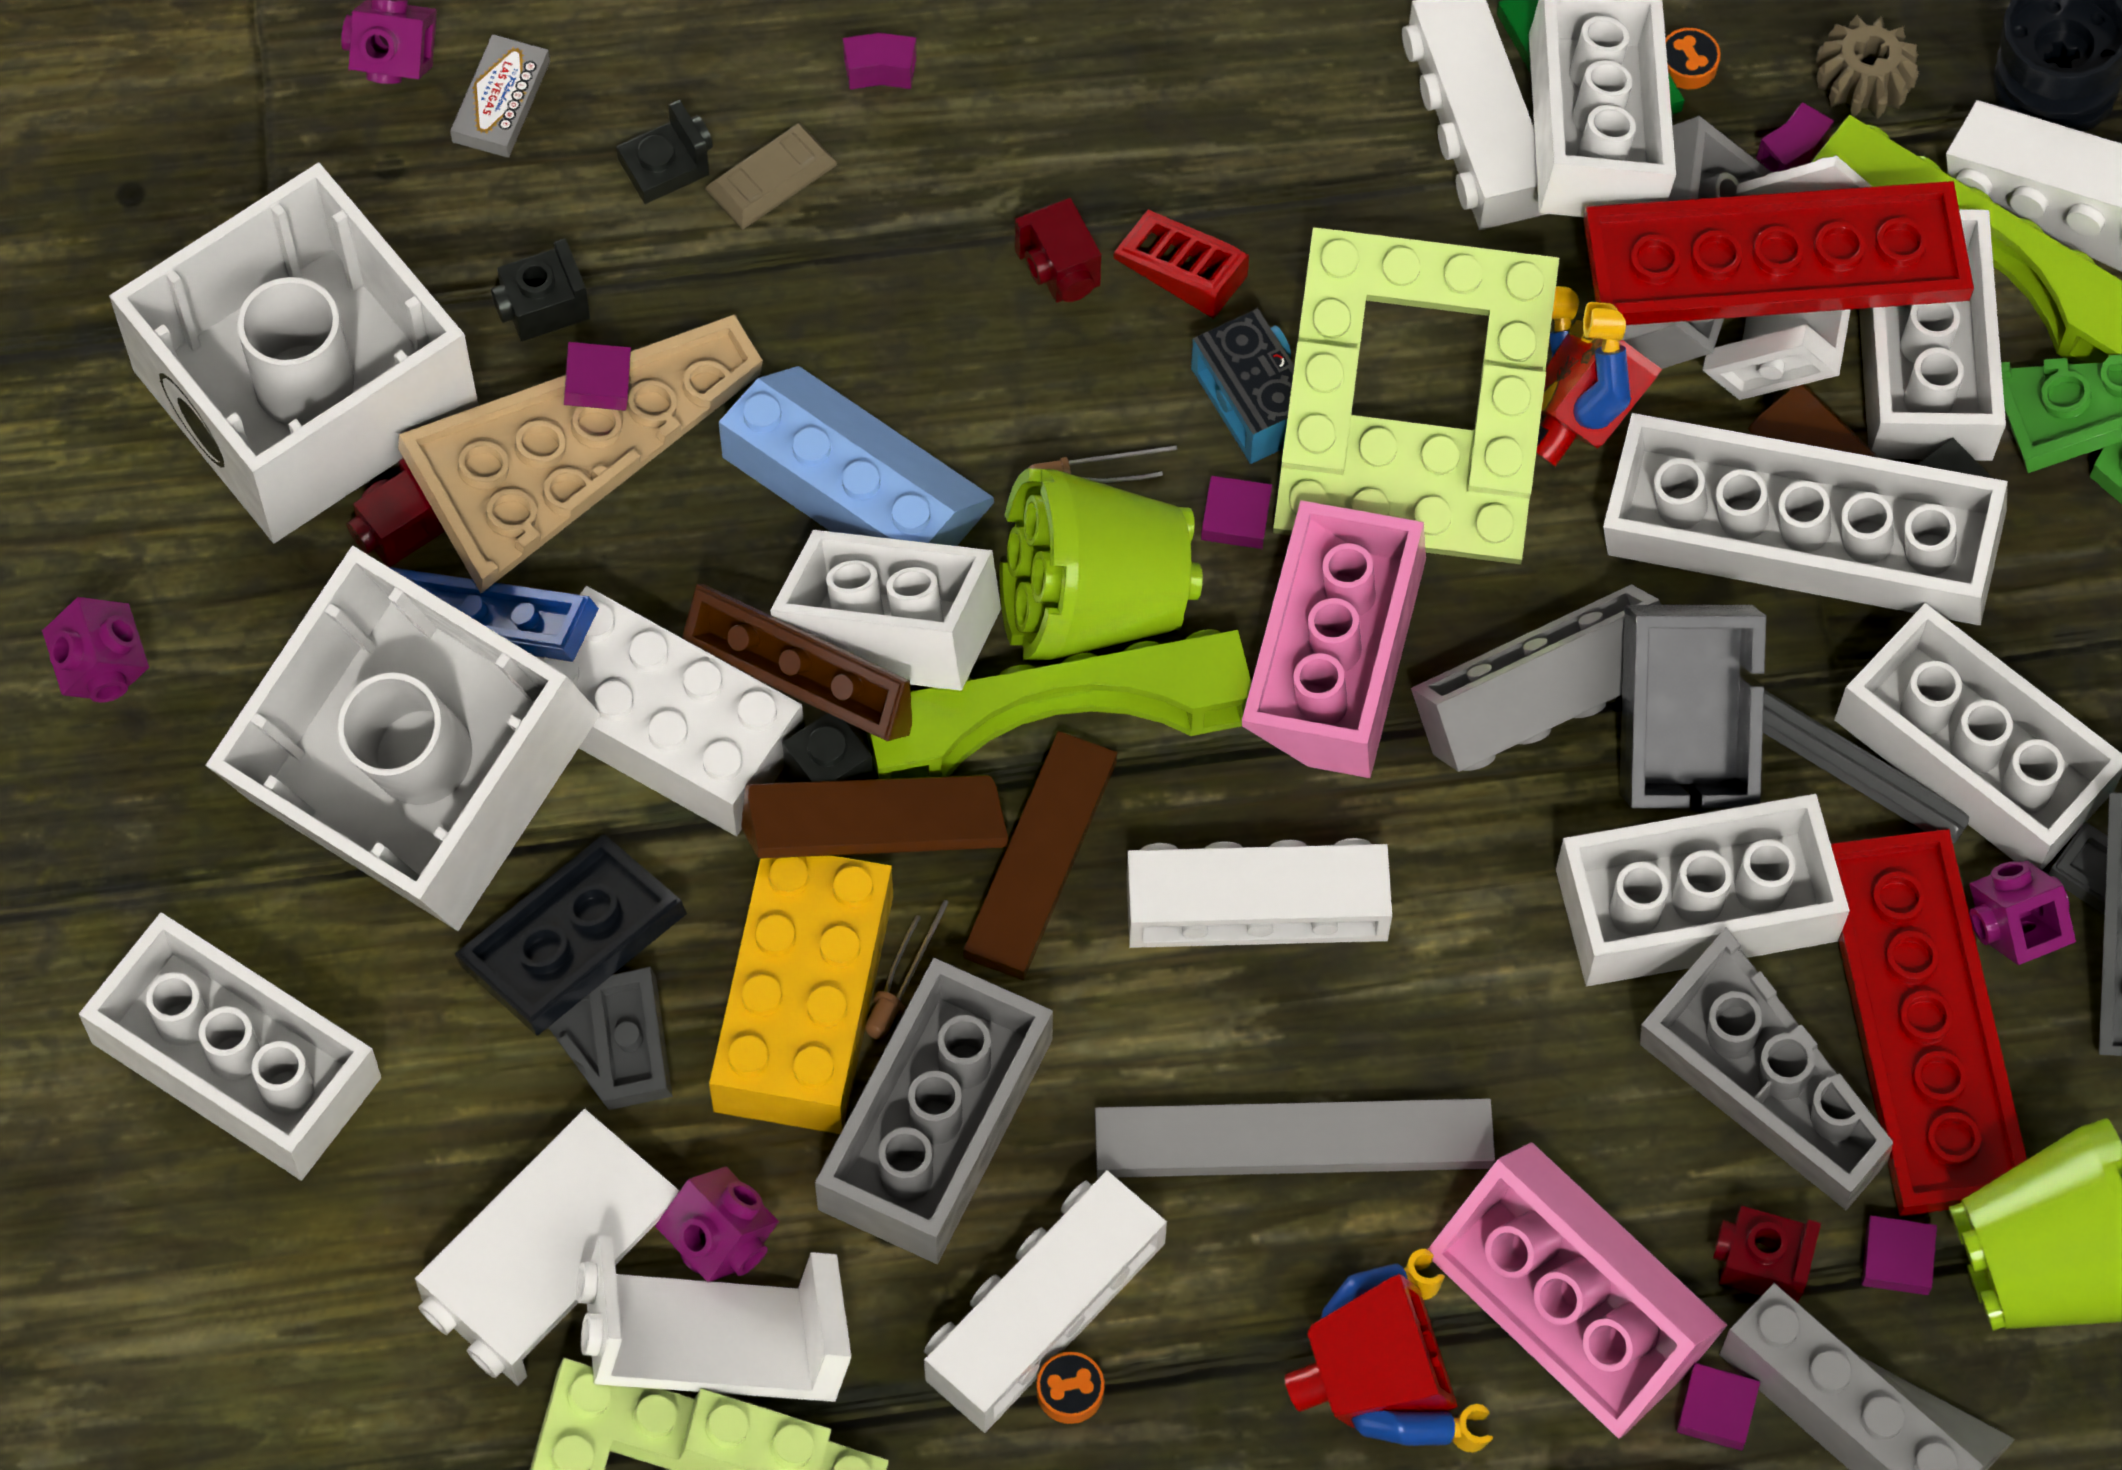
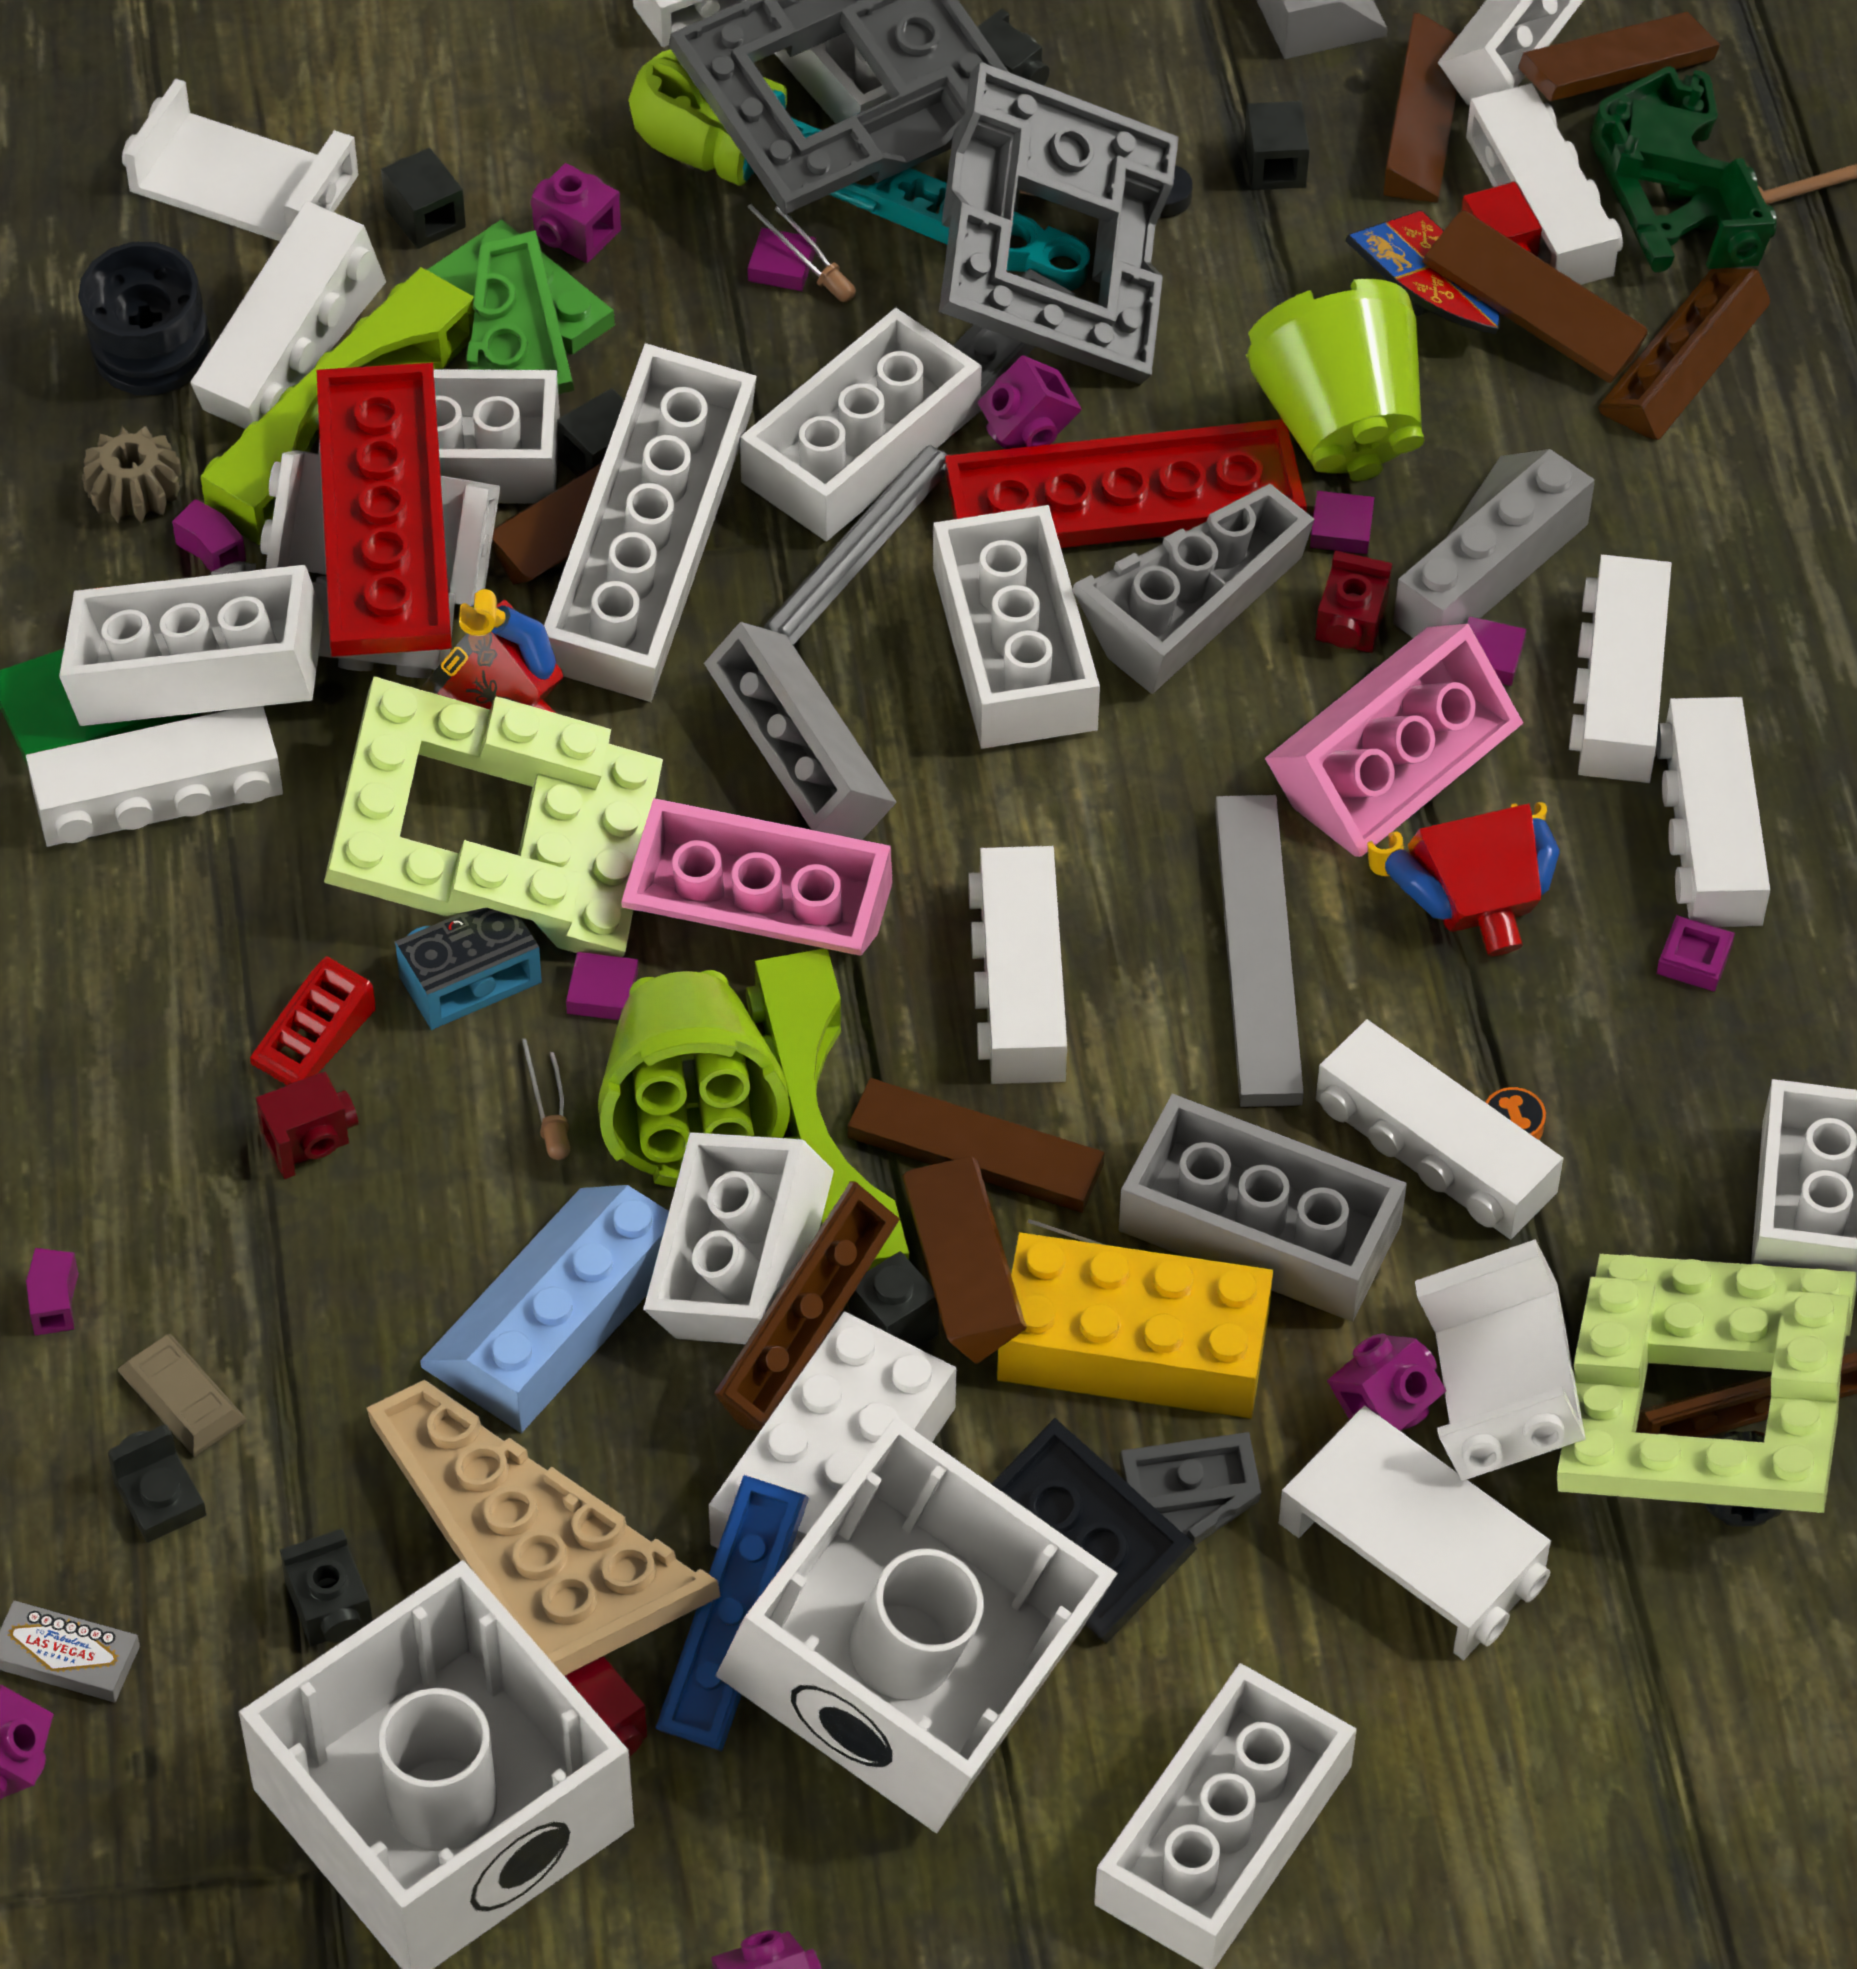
camera: 90 degrees left, 10 degrees down
magenta tile [563,342,631,411] -> none
piece [1620,605,1766,808] -> none

